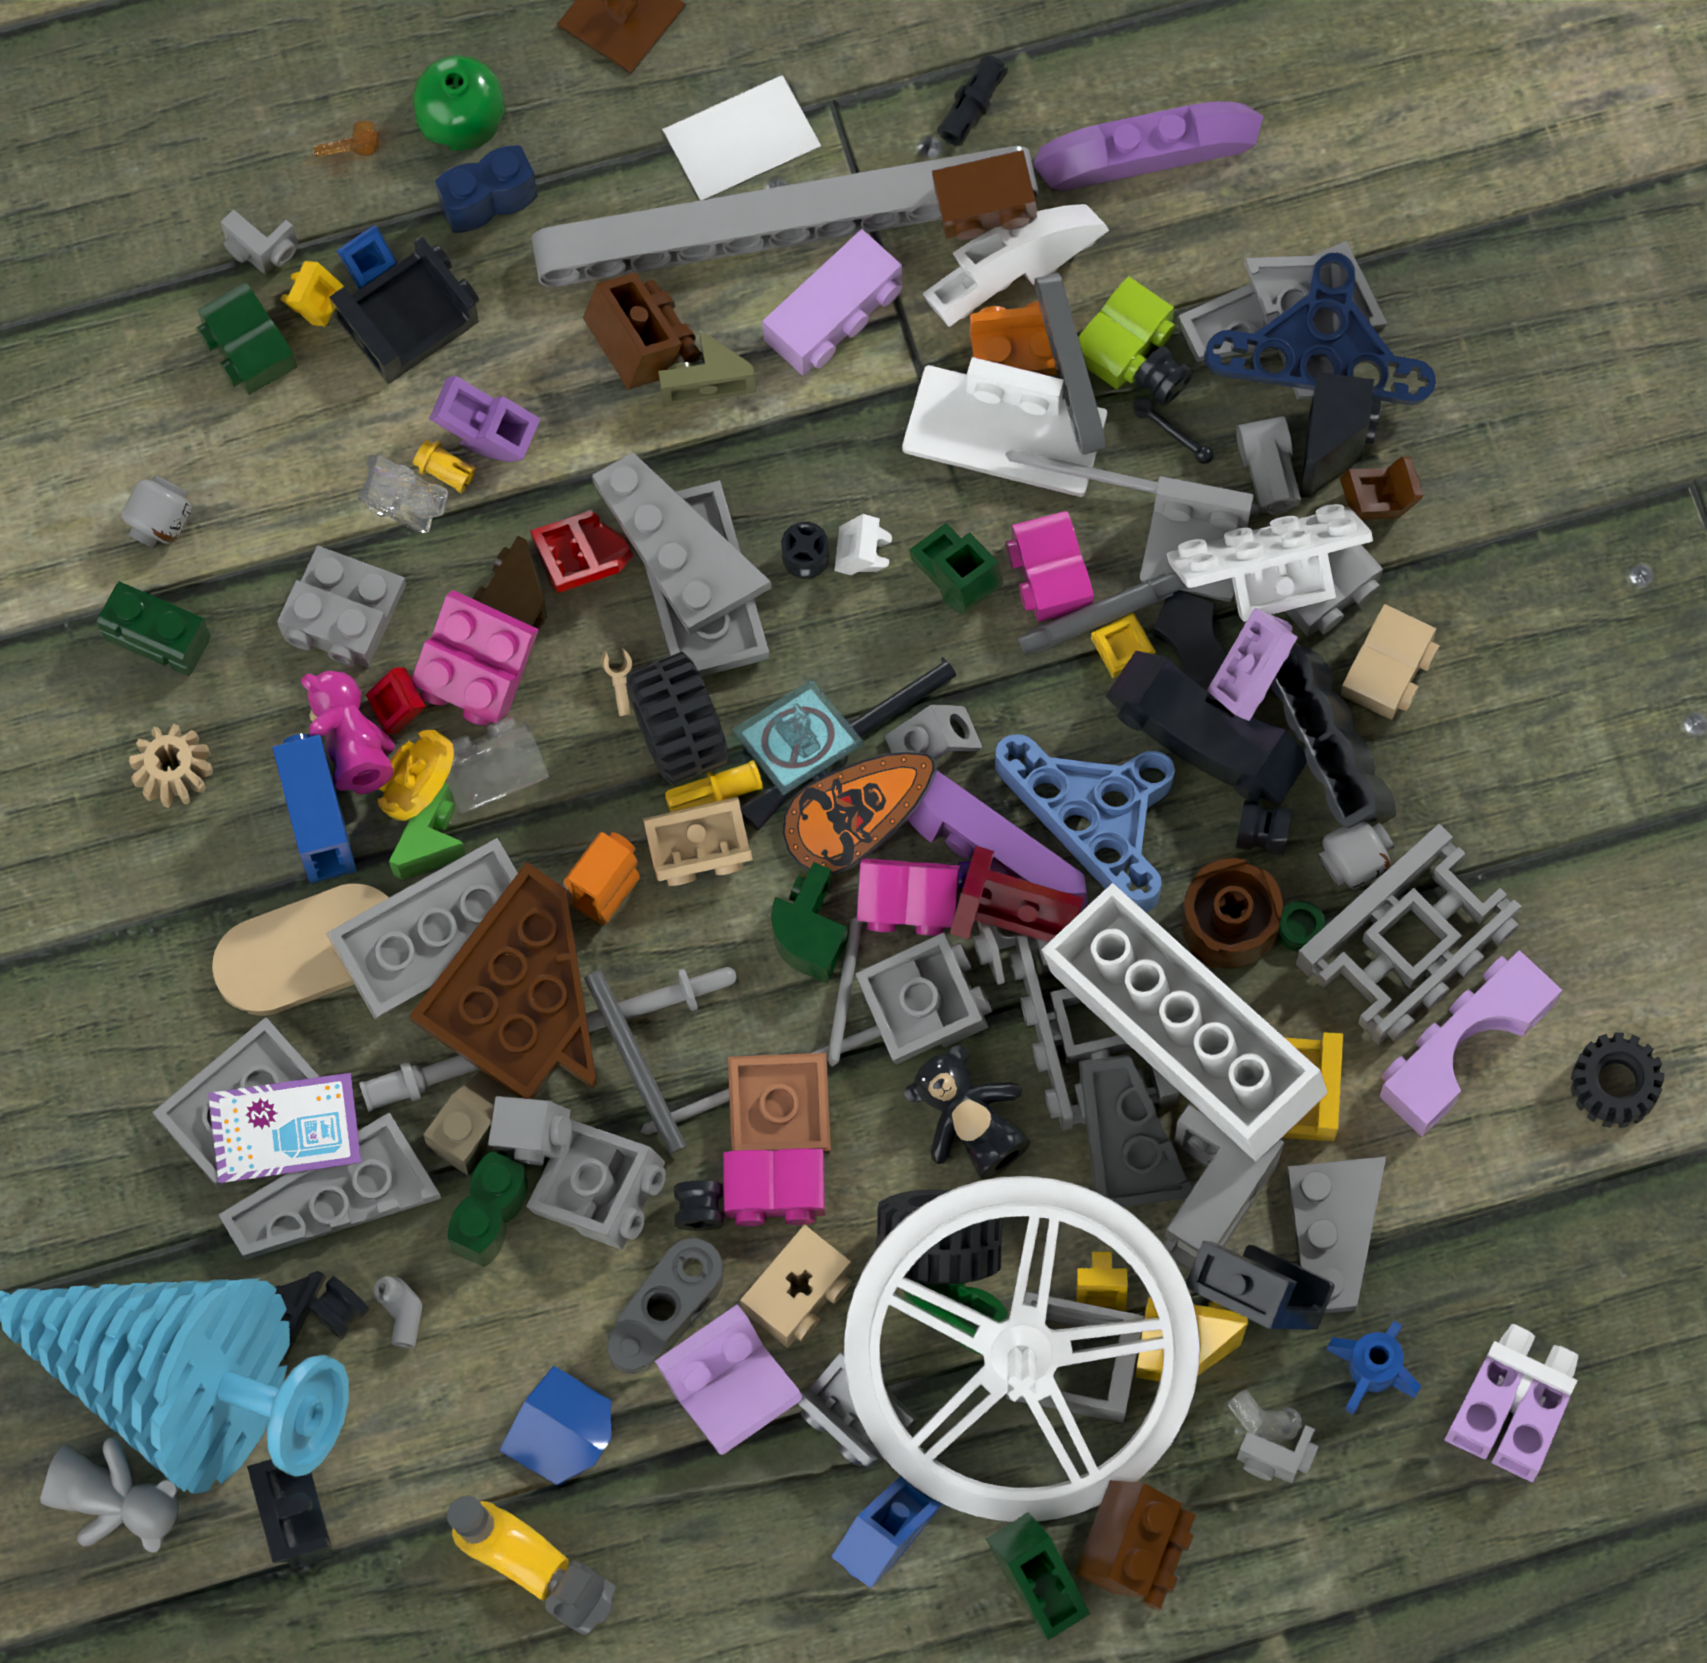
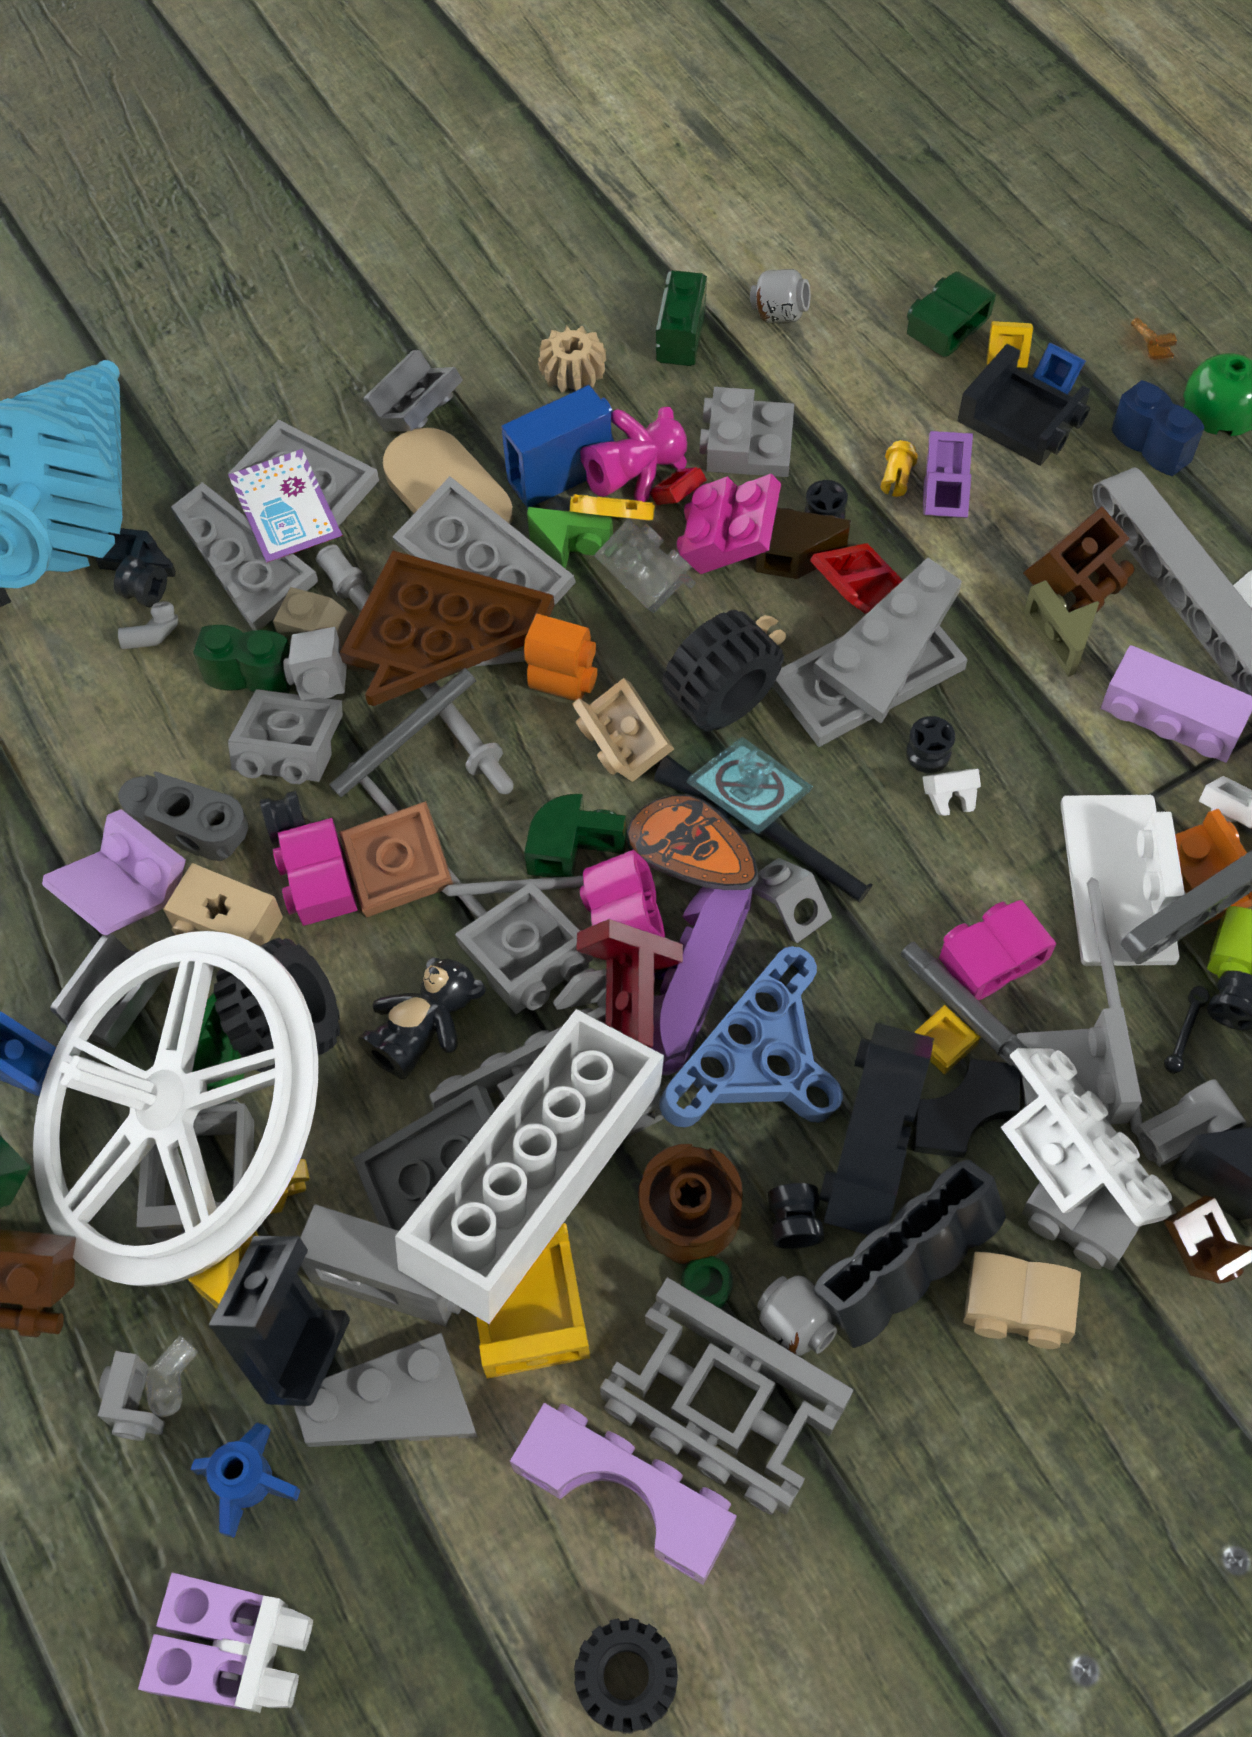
camera: 75 degrees right, 10 degrees down
light grey bracket [221,209,298,275] -> none
clear hips [358,454,448,533] -> none
blue slope [500,1365,611,1487] -> none
yellow axle [665,760,763,812] -> none
dark green brick [909,523,1003,614] -> none
lavender bracket [1207,608,1298,721] -> none
none -> flat silver bracket [364,350,463,432]
none -> black wheel [804,480,848,519]

